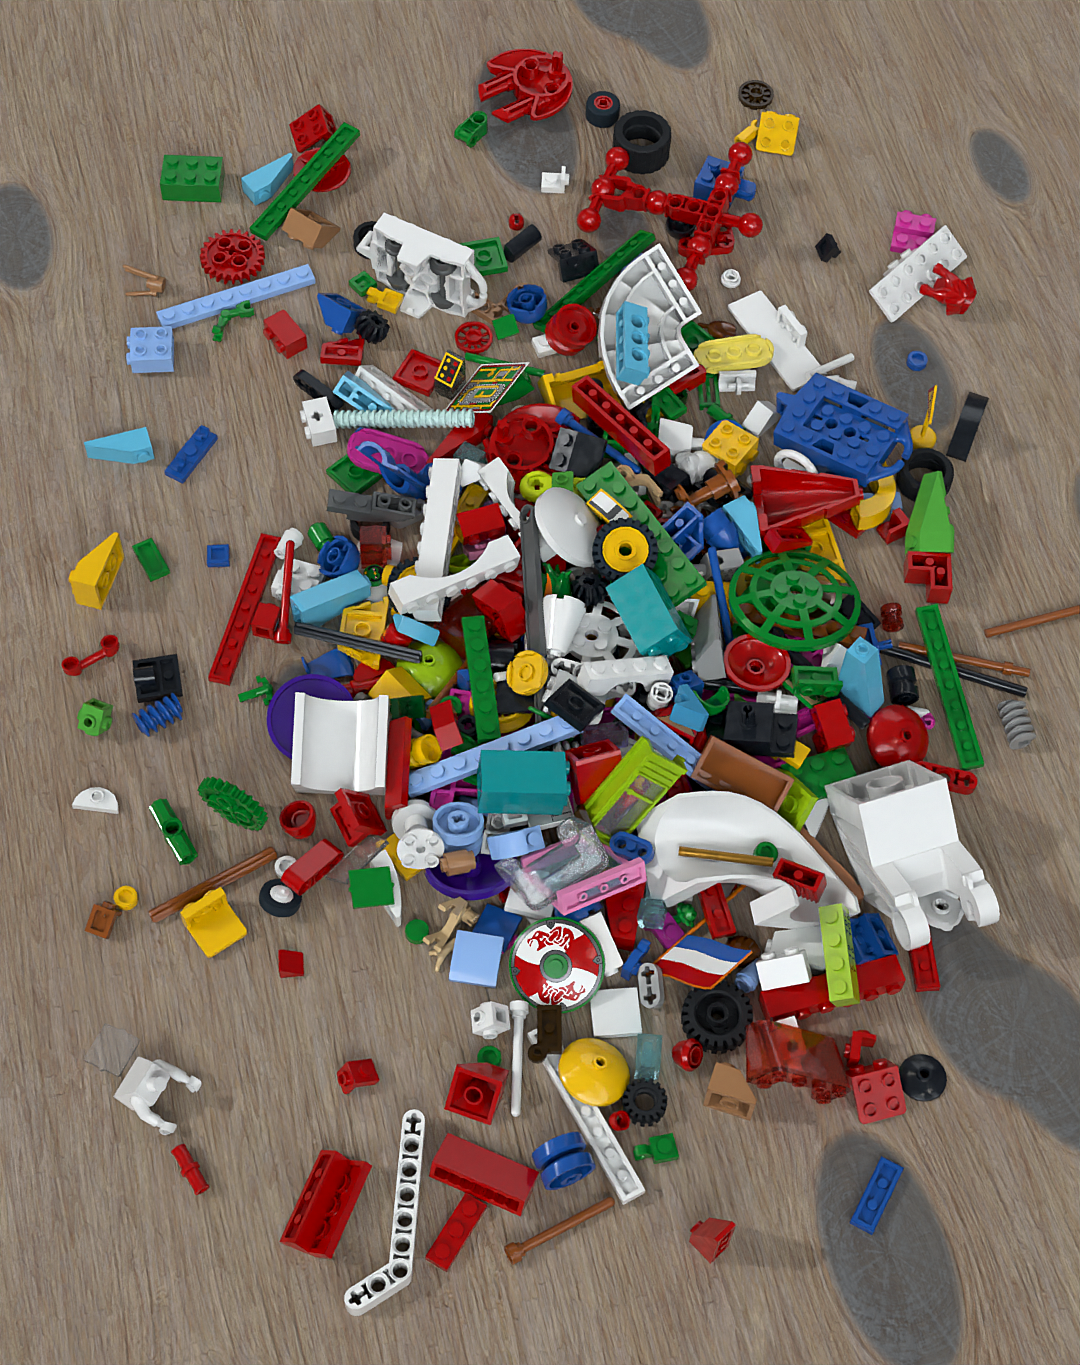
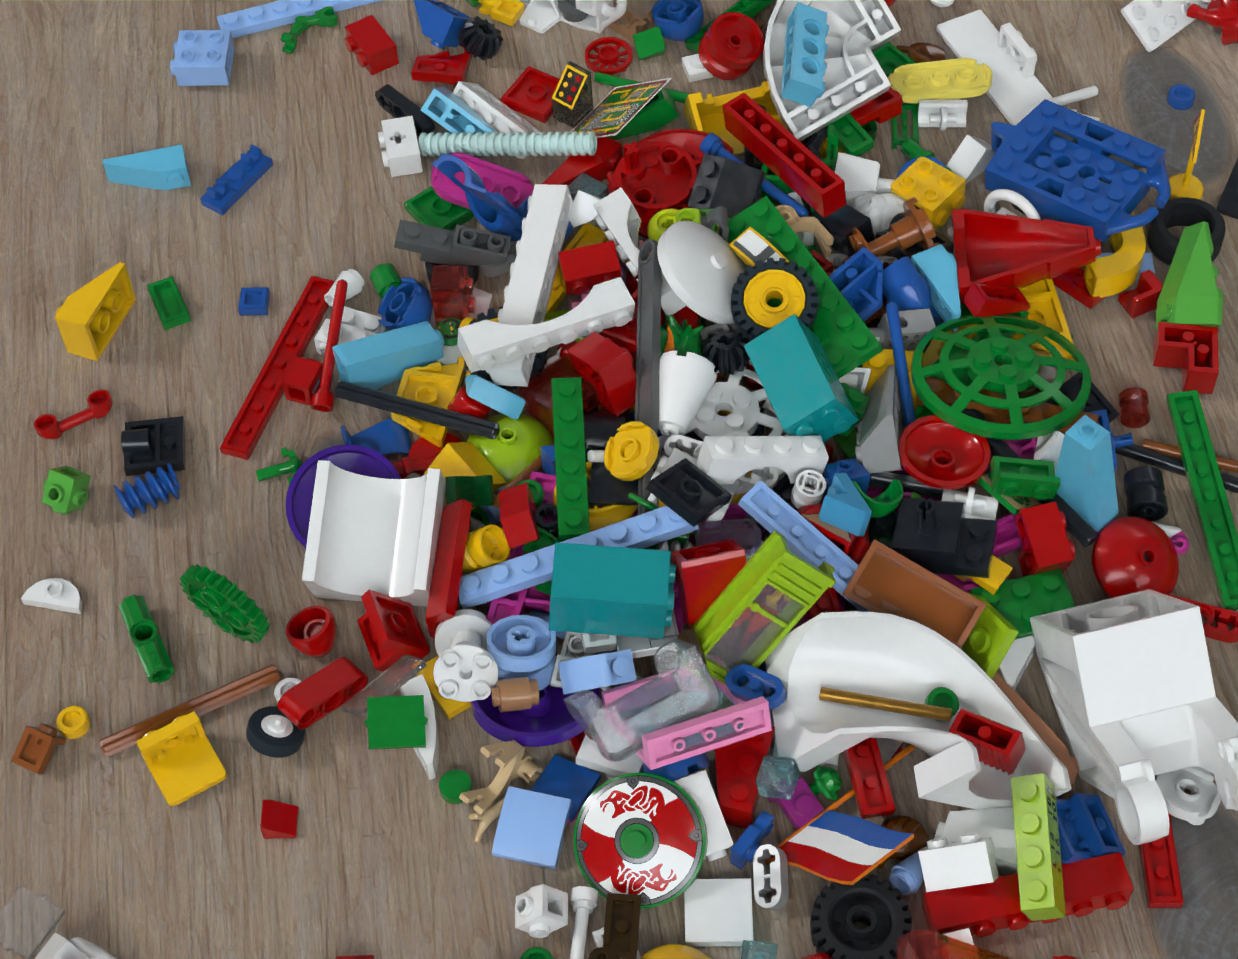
camera: 10 degrees right, 5 degrees down
none -> dark grey leg [676,206,729,242]

